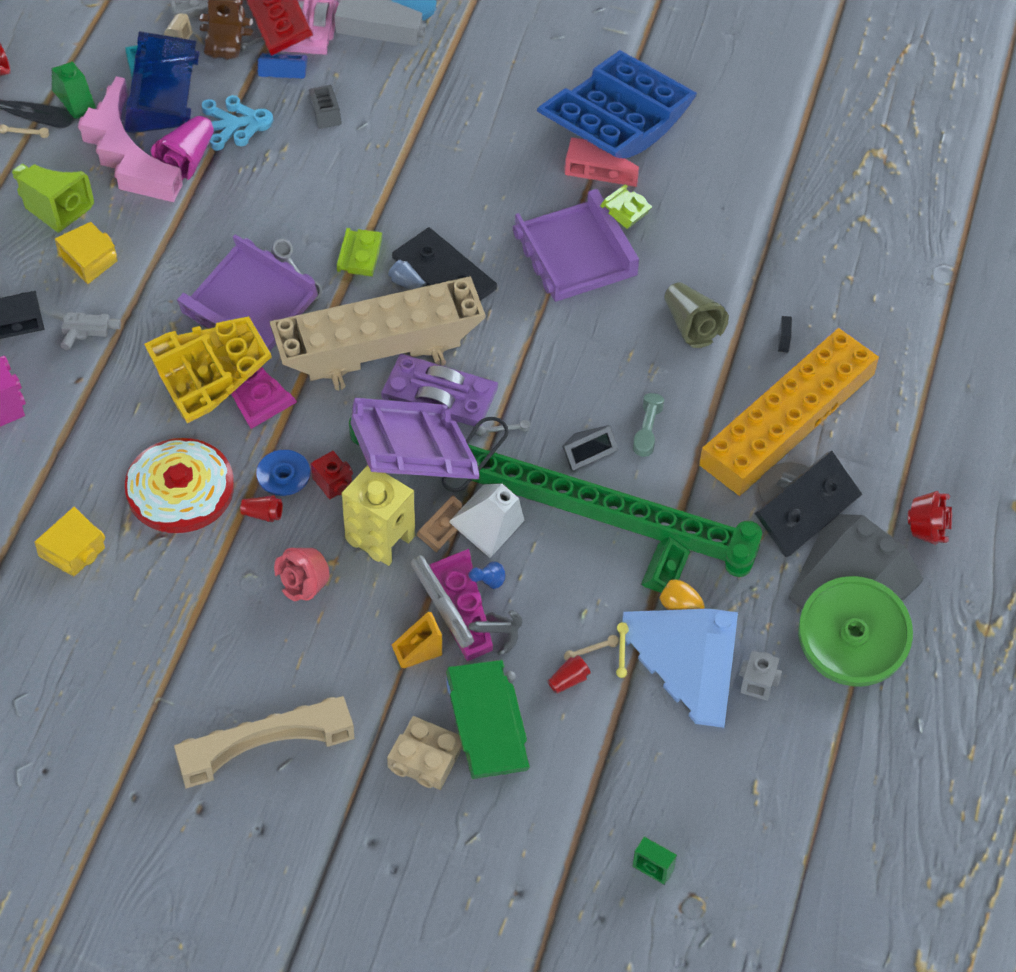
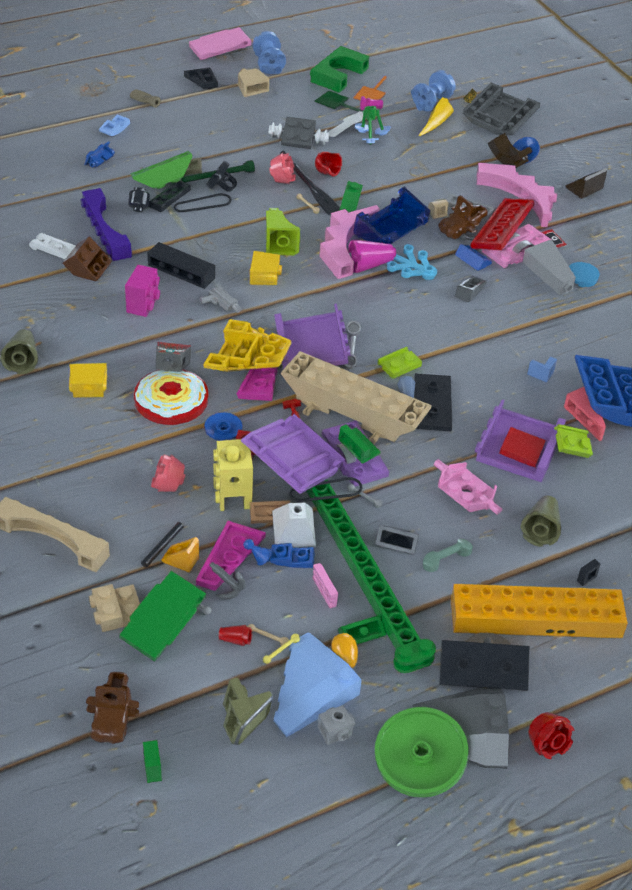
camera: 45 degrees right, 10 degrees down
red cone [240,496,283,523] -> none
light grey axle [411,556,474,648] -> none
none -> reddish brown piece [86,672,139,744]
none -> black bar [141,522,184,568]
none -> dark grey torso [155,342,191,372]
none -> olive piece [223,677,273,746]
none -> blue slope [270,543,315,568]
none -> red piece [282,399,301,419]
none -> bright pink tile [312,563,338,608]
none -> green panel [338,424,381,464]
none -> bright pink plate [434,459,502,515]
none -> red tile [499,427,546,467]
none -> medium blue panel [527,357,557,382]

